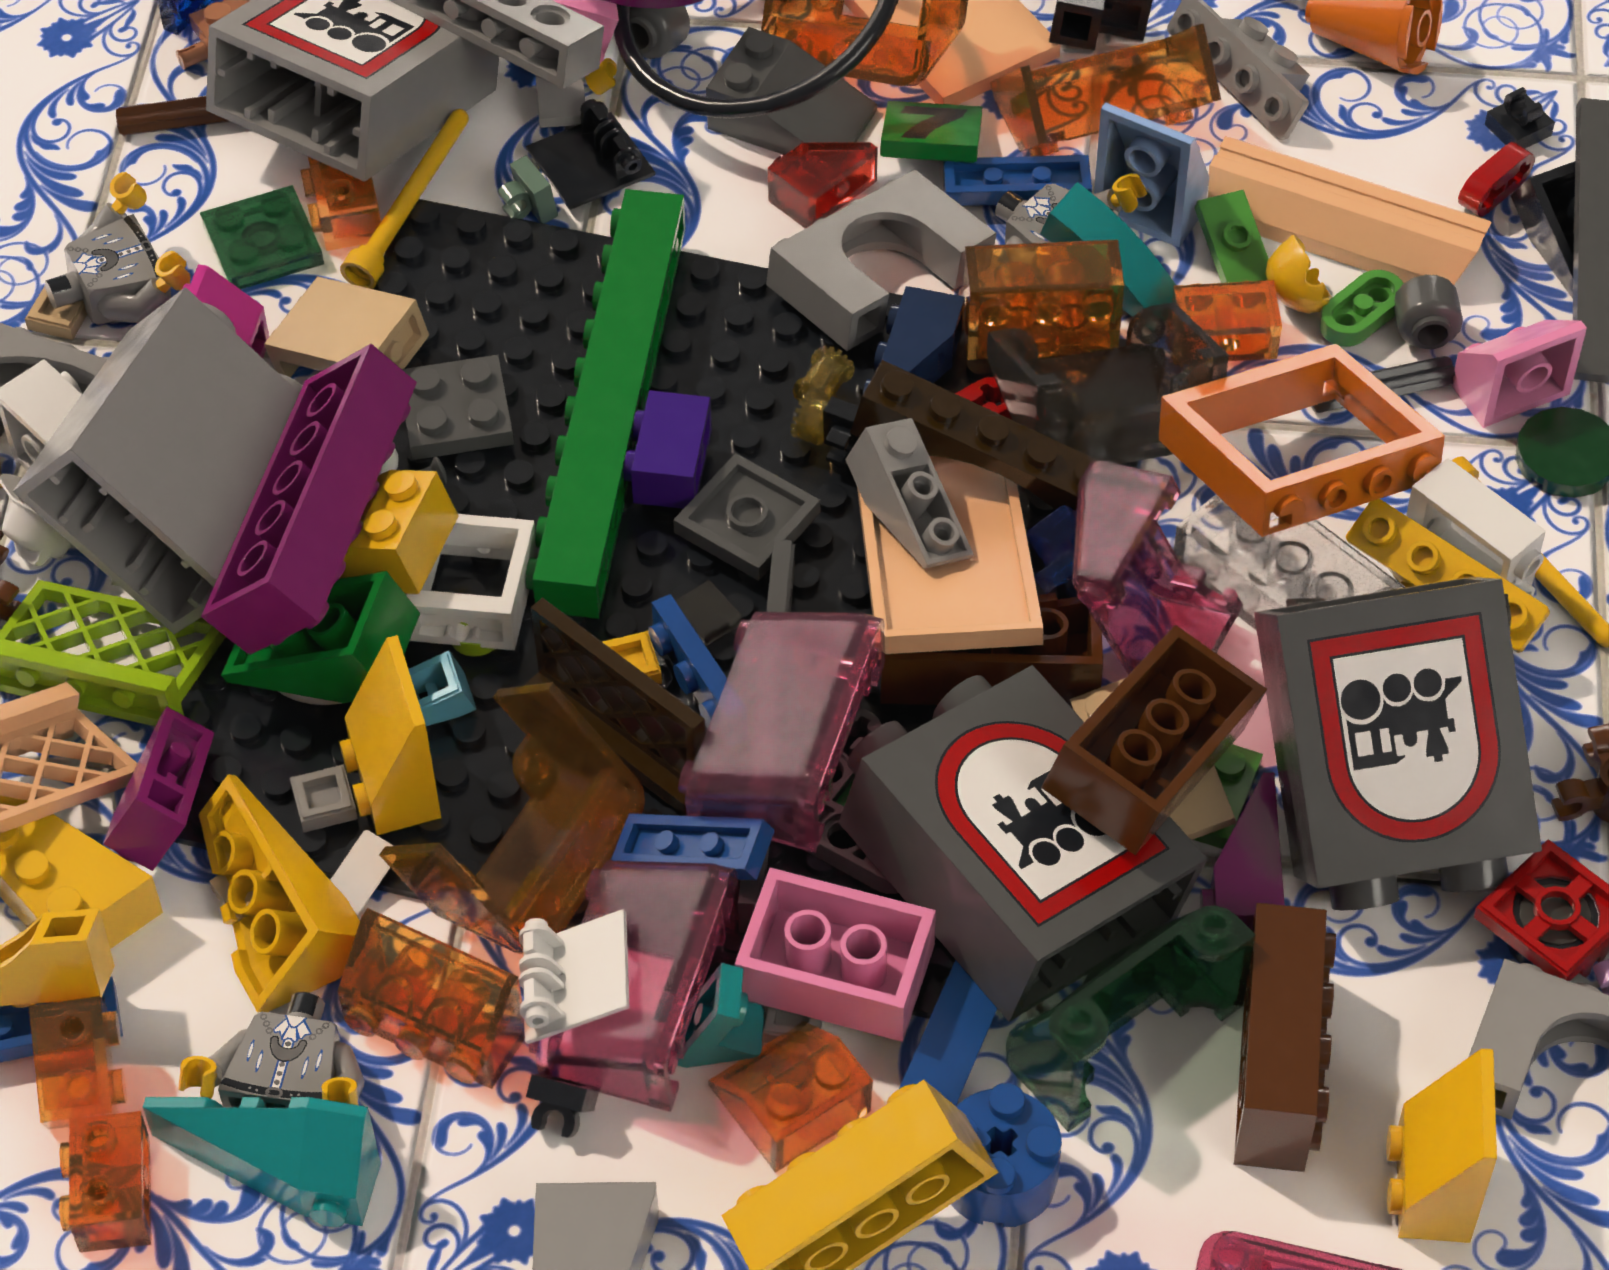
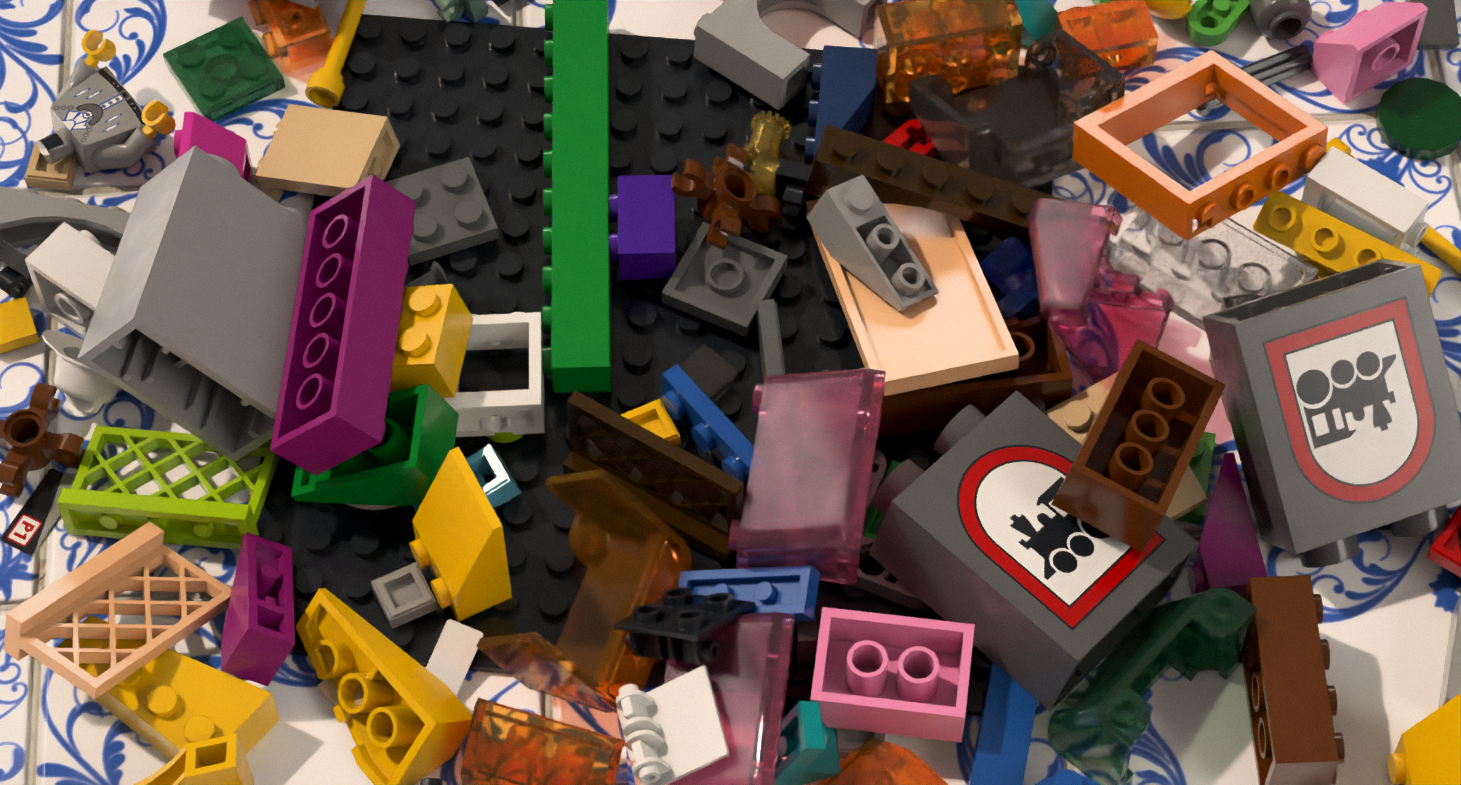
camera: 10 degrees left, 5 degrees up
none -> black hinge [614,587,756,666]
none -> reddish brown pin [671,143,782,250]

